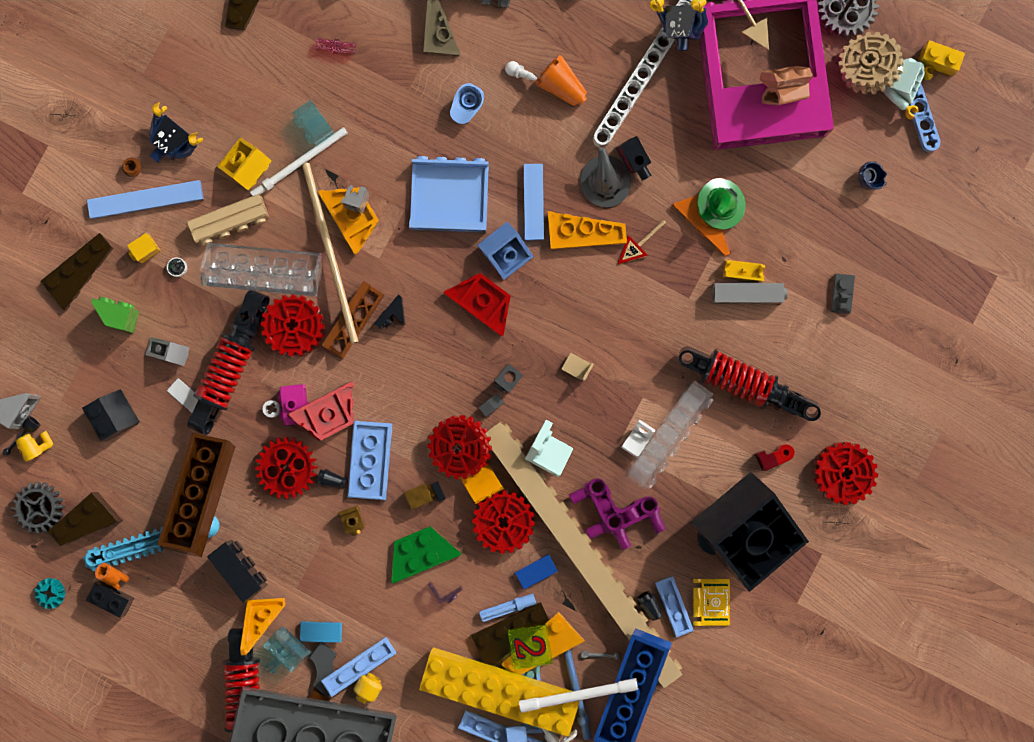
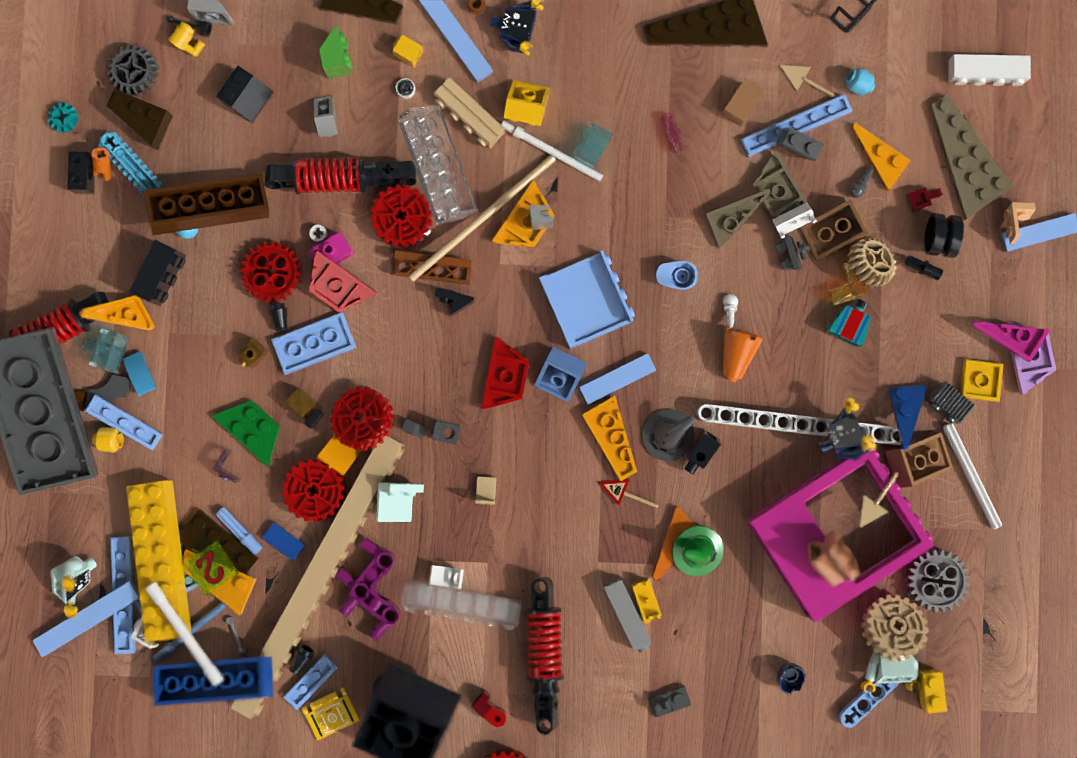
camera: 65 degrees right, 0 degrees up
white sticker [167,378,198,413] -> none

